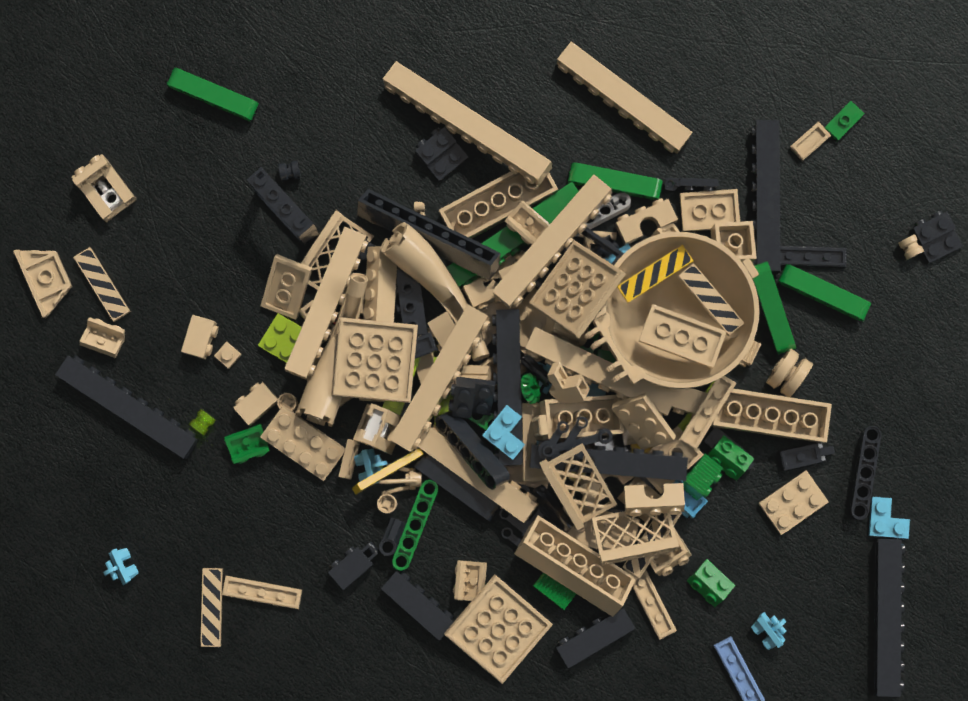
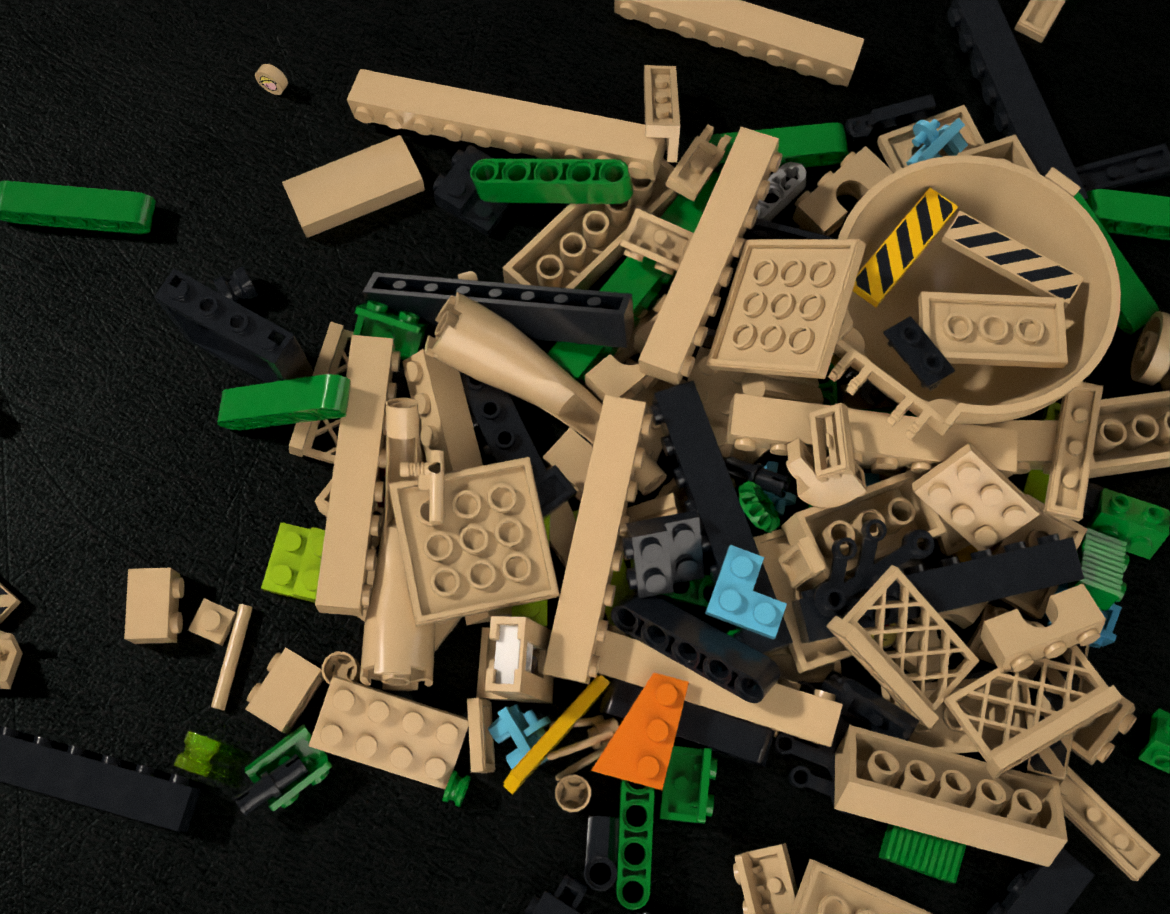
camera: 20 degrees left, 10 degrees down
tan plate [261,254,312,320] -> none
none -> tan bar [211,604,253,711]
none -> green beam [217,374,351,430]
none -> black pin [233,754,309,816]
none -> tan tile [255,64,288,95]
none -> tan slope [282,135,425,238]
none -> green bracket [353,300,428,360]
none -> tan hose [400,450,444,524]
none -> green bush [442,770,471,807]
none -> green beam [470,159,633,204]
none -> orange wing [591,673,689,790]
none -> tan fence [644,65,680,163]
none -> green bracket [659,746,717,824]
none -> tan hinge [665,124,732,202]
none -> tan tile [809,403,855,483]
none -> black hinge [883,316,956,391]
none -> medium azure hips [906,118,968,166]

